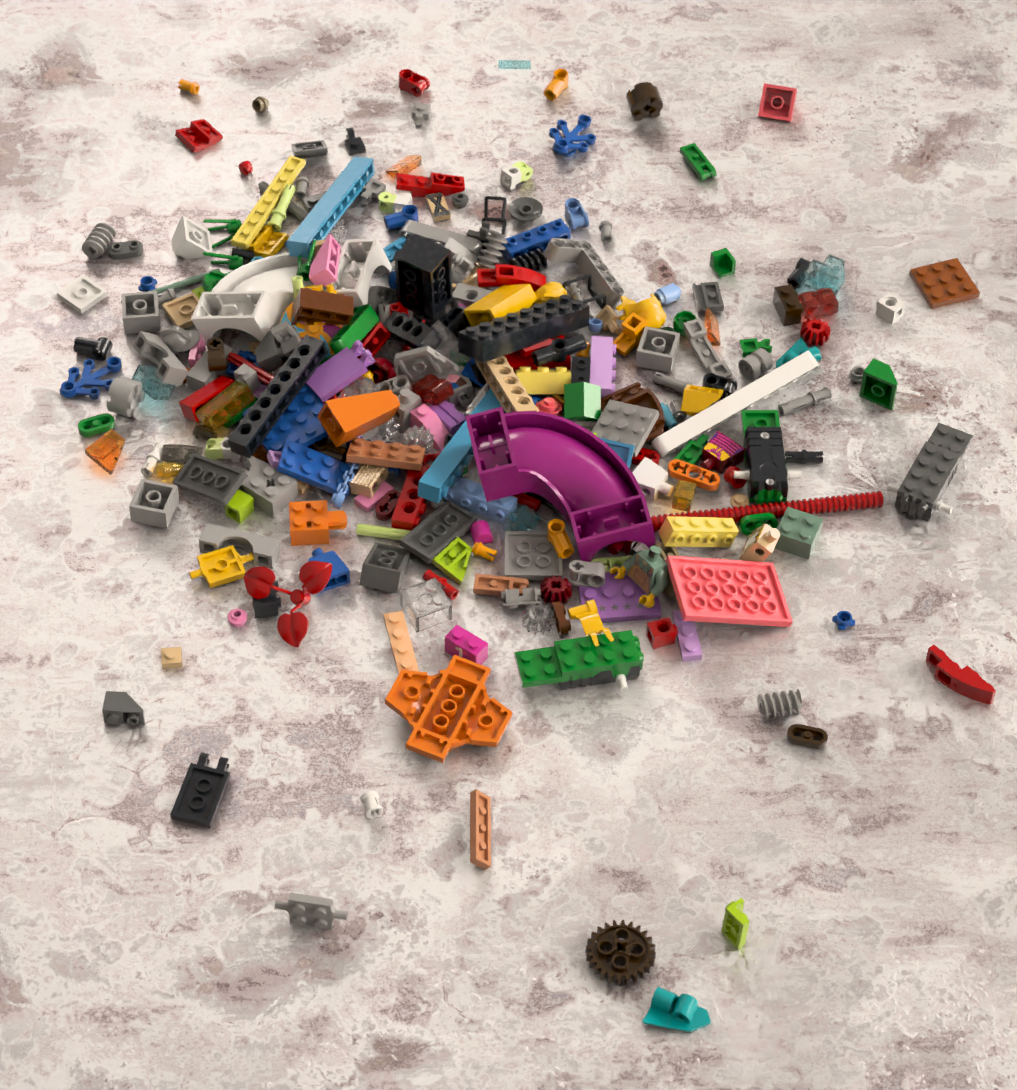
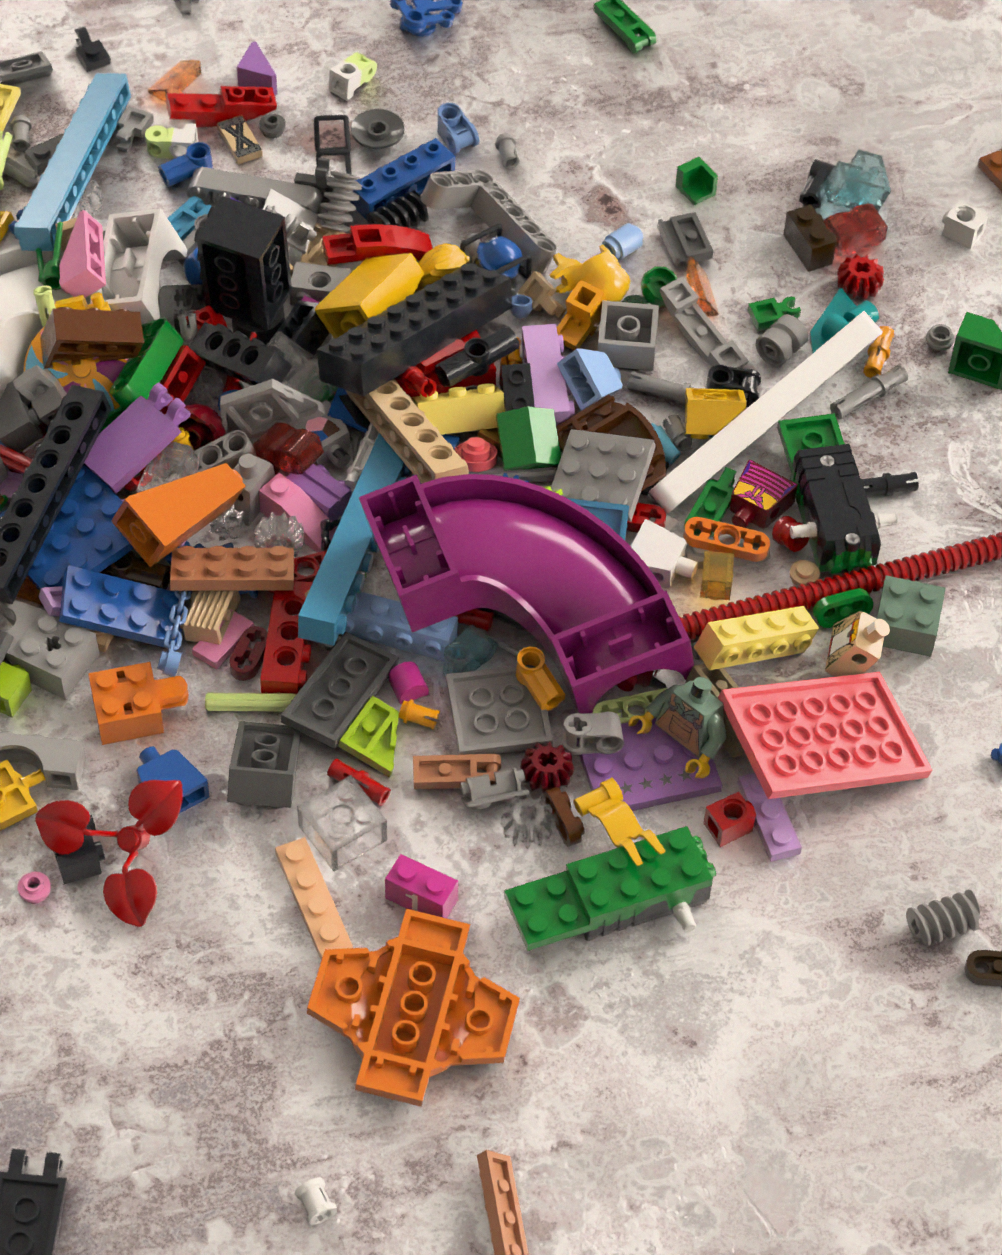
camera: 10 degrees left, 5 degrees up
none -> medium lavender slope [237,41,277,95]
none -> red pin [396,366,436,397]
none -> blue helmet [477,236,523,279]
none -> light blue torso [557,348,622,411]
none -> light orange pin [863,326,895,378]

